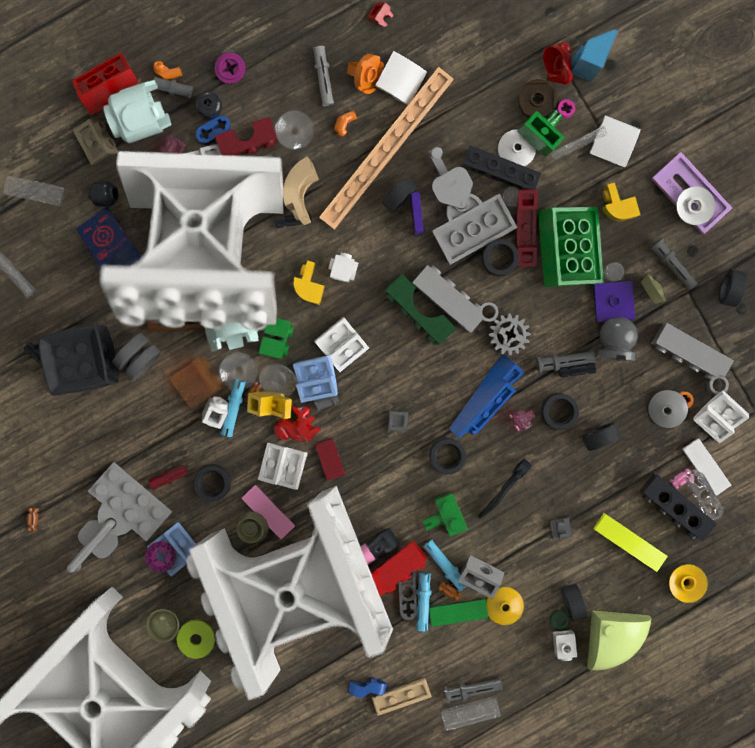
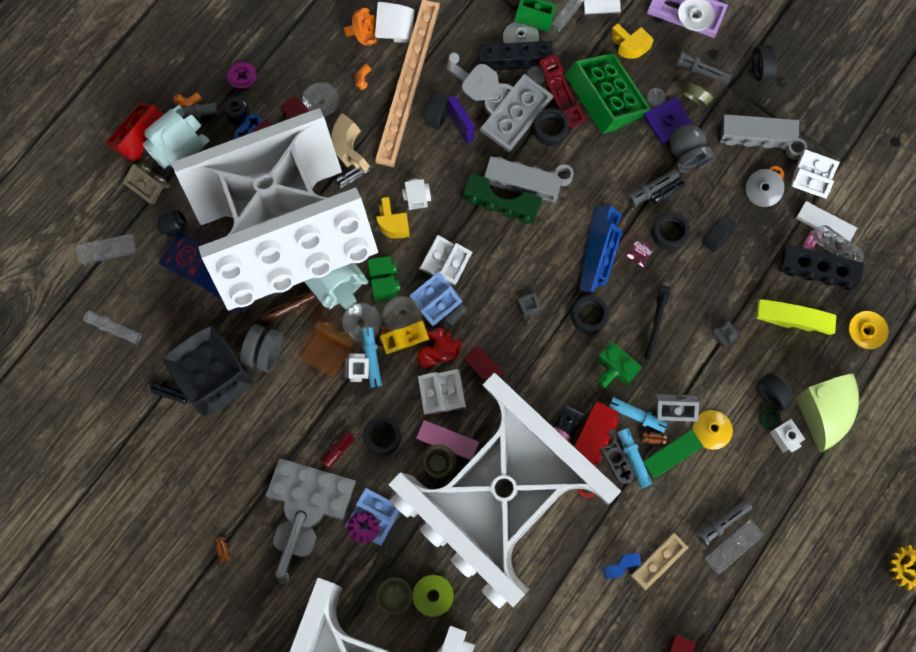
camera: 25 degrees left, 15 degrees down
light grey pin [313,46,334,106] -> none
light grey gear [488,314,531,355] -> none

